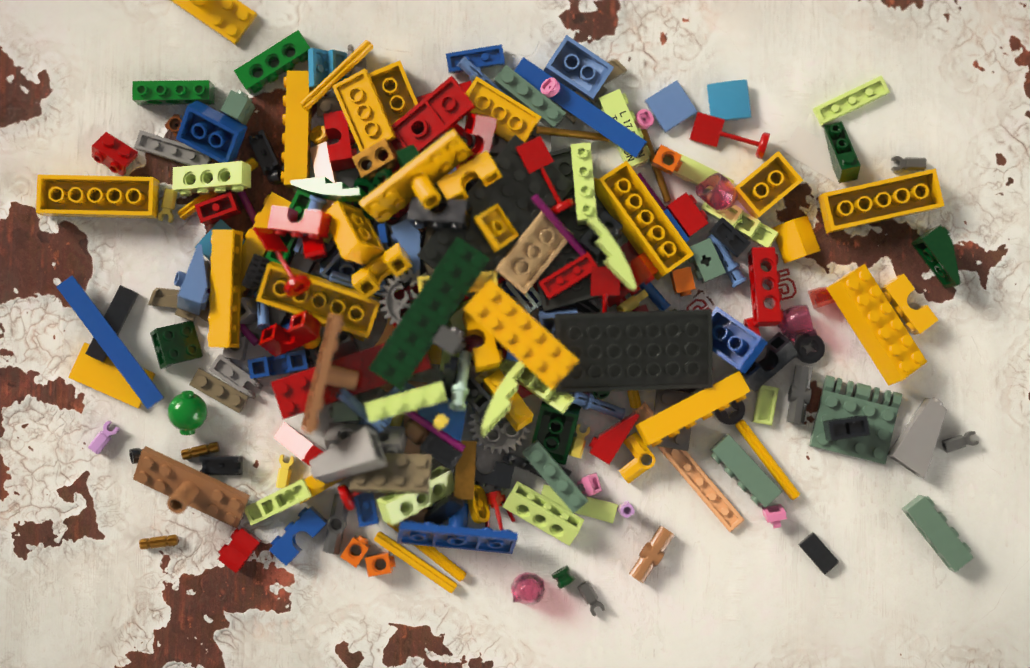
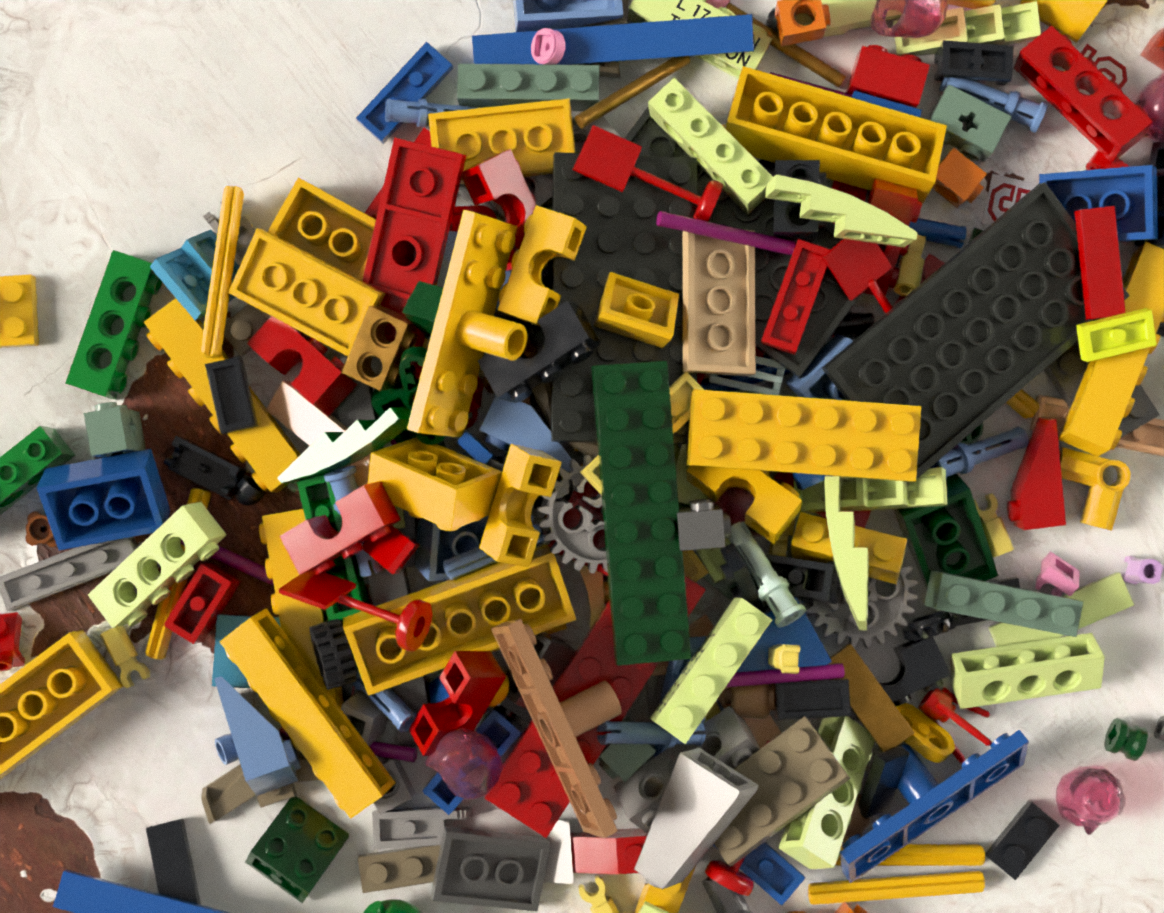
camera: 40 degrees left, 0 degrees up
yellow tile [310,125,328,145] -> none
none -> black tile [205,356,258,435]
none -> clear pink piece [425,728,503,799]
none -> dark grey plate [431,826,551,911]
none -> white sticker [530,820,574,884]
none -> black plate [985,800,1060,880]
none -> red tile [1075,206,1126,320]
none -> neon yellow plate [1076,308,1157,362]

